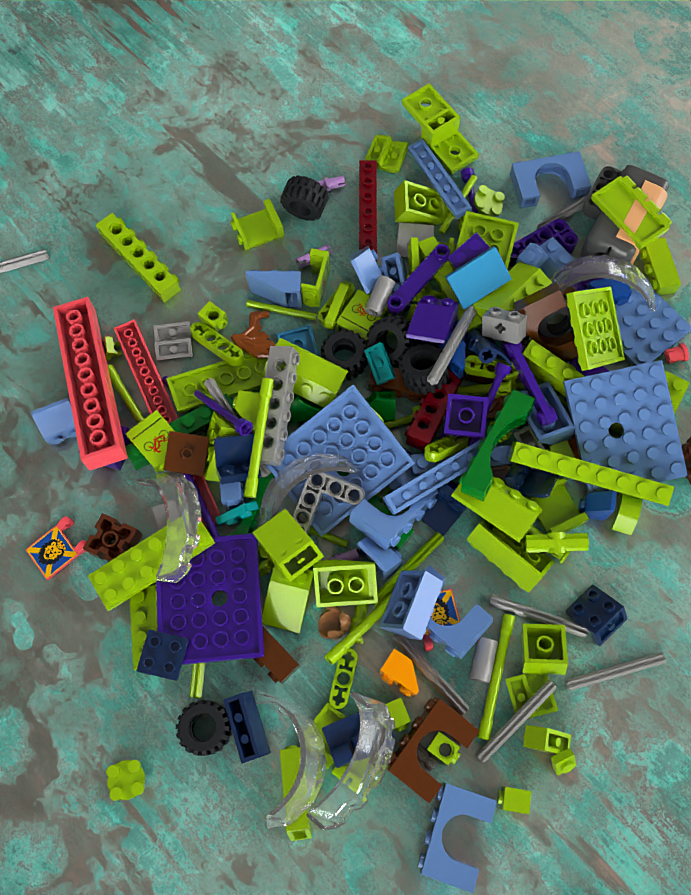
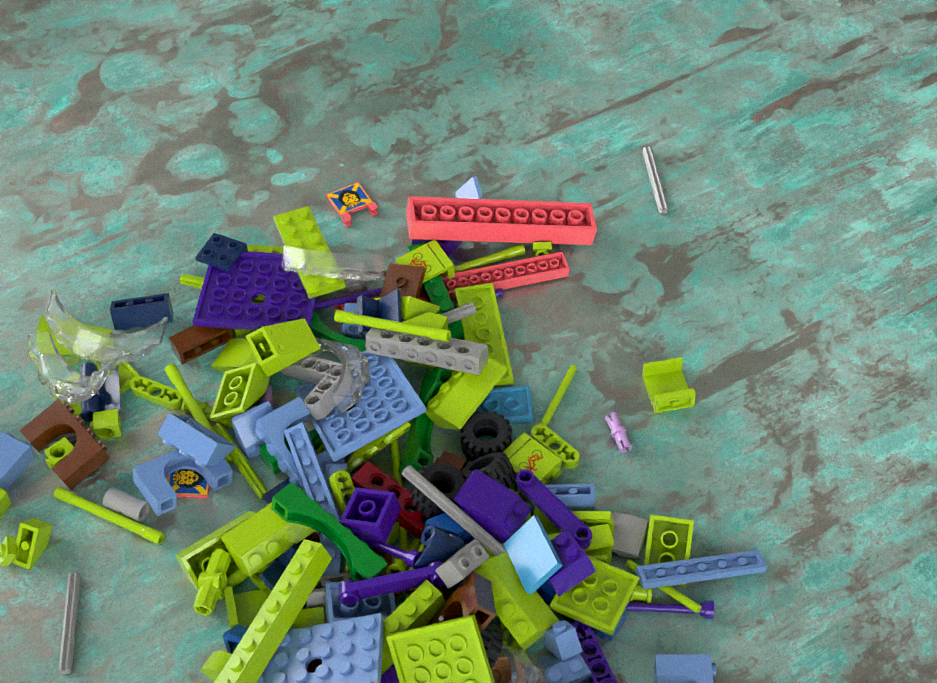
camera: 100 degrees right, 20 degrees down
copper brick [83,513,143,562] -> none
lime brick [96,213,181,303] -> none
lime piece [106,760,145,801] -> none
light grey slope [153,321,193,361] -> none
black tyre [176,700,232,756] -> none
lime beam [190,322,244,366] -> none
dark purple piece [194,390,253,436] -> none
lime brick [197,301,228,332] -> none
teal plate [215,501,259,526] -> none
dark orange animal [231,310,275,359] -> none
medium blue slope [245,270,303,309] -> none
black tyre [280,175,329,221] -> none
lime panel [301,248,330,307] -> none
lavender pin [316,175,346,192] -> none
medium nougat hair [318,606,351,640] -> none
lime beam [324,281,351,330] -> none
medium blue slope [349,246,384,294] -> none
dark red brick [359,160,377,263] -> none
lime slope [364,134,409,174] -> none
light grey pin [364,275,395,317] -> none
teal plate [364,342,396,385] -> none
light orange slope [379,649,419,698] -> none
light grey axle [392,634,469,715] -> none
lime bracket [402,83,479,175] -> none
lime piece [474,185,505,217] -> none
light grey axle [477,680,557,763] -> none
light grey axle [489,594,588,638] -> none
lime slope [505,673,559,718] -> none
lime brick [521,624,568,675] -> none
dark blue bracket [566,585,628,646] -> none

